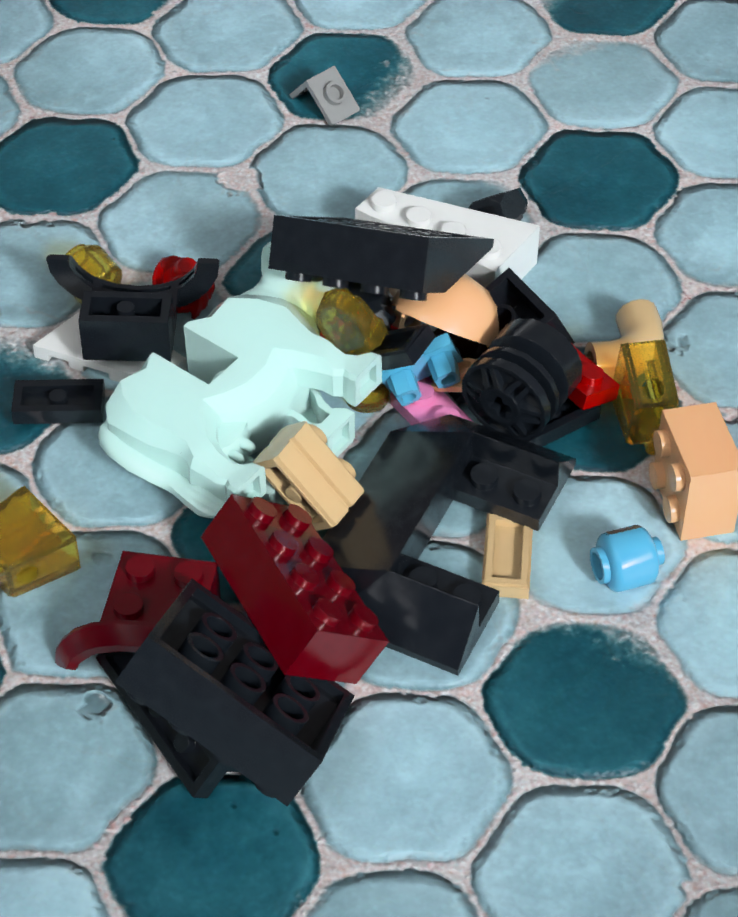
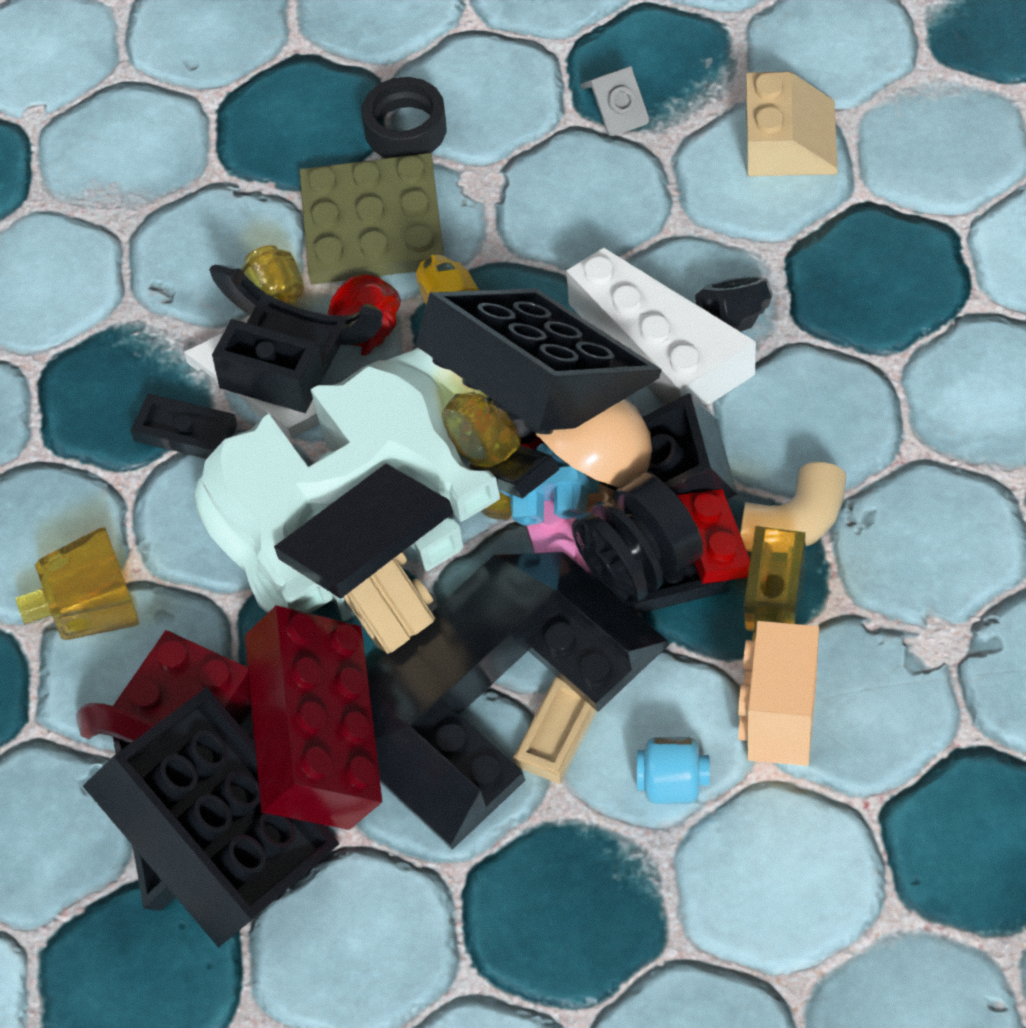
camera: 25 degrees right, 10 degrees up
none -> black tile [274,463,453,599]
none -> olive plate [299,153,444,285]
none -> black tyre [362,77,447,159]
none -> yellow rock [416,255,479,305]
none -> tan slope [746,72,838,176]

